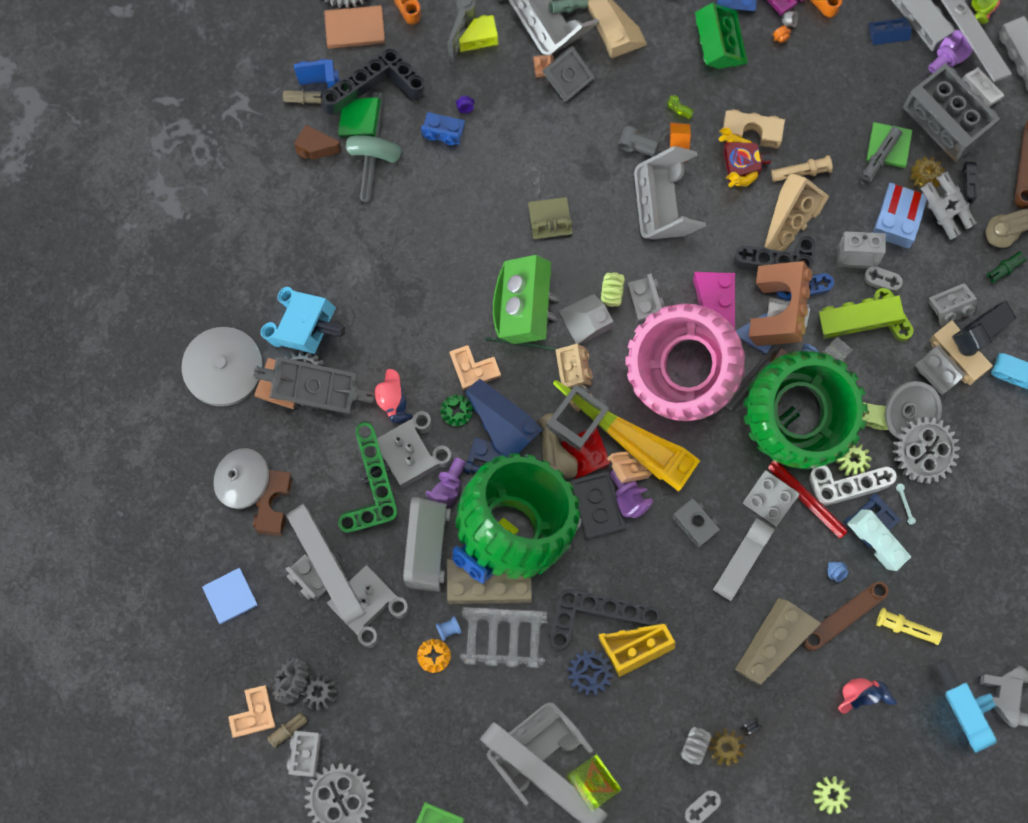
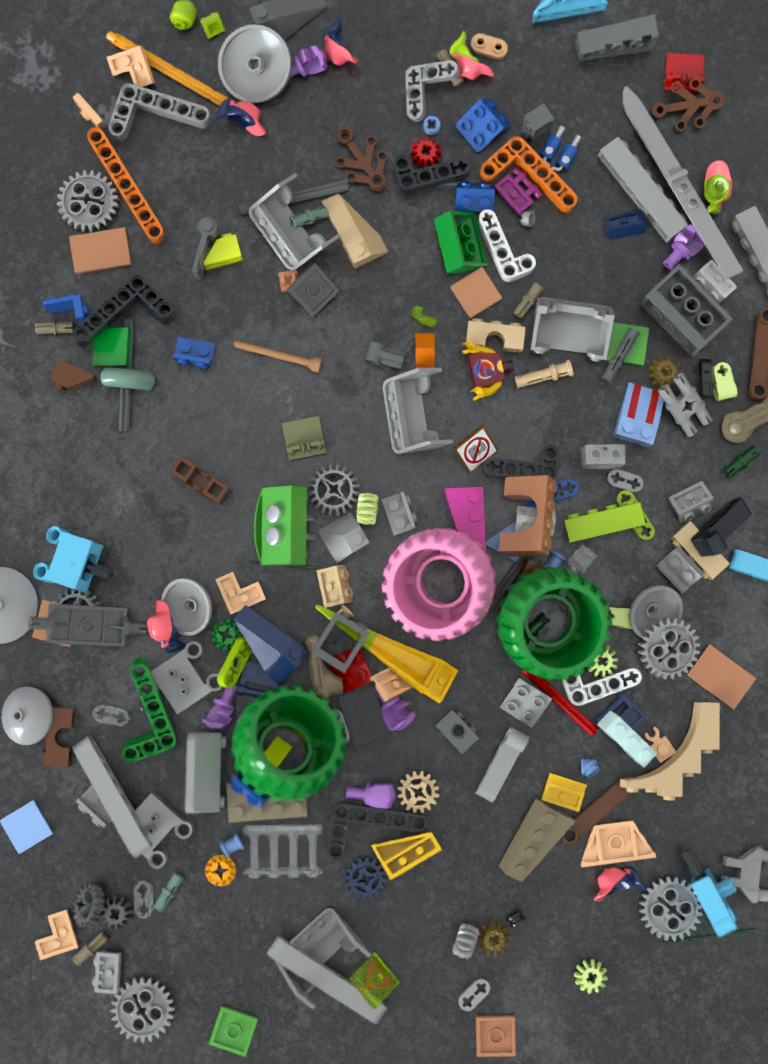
camera: 10 degrees left, 10 degrees up
dark purple plate [456,95,475,113] -> none
tan wedge [764,173,829,251] -> none
orange plate [773,25,791,43] -> none
light yellow pin [876,608,942,645] -> none
light aqua hinge [896,484,916,525] -> none
none -> clear beam [93,705,130,726]
none -> clear beam [134,880,153,919]
none -> sand green pin [153,872,185,912]
none -> light grey dish [161,578,212,636]
none -> reddish brown arch [170,456,231,505]
none -> lime beam [217,637,252,688]
none -> medium nougat piece [233,340,323,373]
none -> light grey gear [308,464,360,516]
none -> medium lavender piece [346,783,397,809]
none -> tan gear [397,771,439,813]
none -> nougat tile [450,267,502,319]
none -> piece [453,424,499,474]
none -> white beam [478,209,536,282]
none -> dark tan axle [514,283,544,318]
none -> light grey windscreen [530,297,614,362]
none -> yellow plate [541,773,587,812]
none -> light nougat wing [580,820,656,867]
none -> tan arch [620,702,720,800]
none -> light grey gear [639,876,703,941]
none -> light nougat plate [644,727,676,763]
none -> clear green piece [663,928,756,945]
none -> nougat tile [686,644,756,710]
none -> yellowish green piece [712,362,737,401]

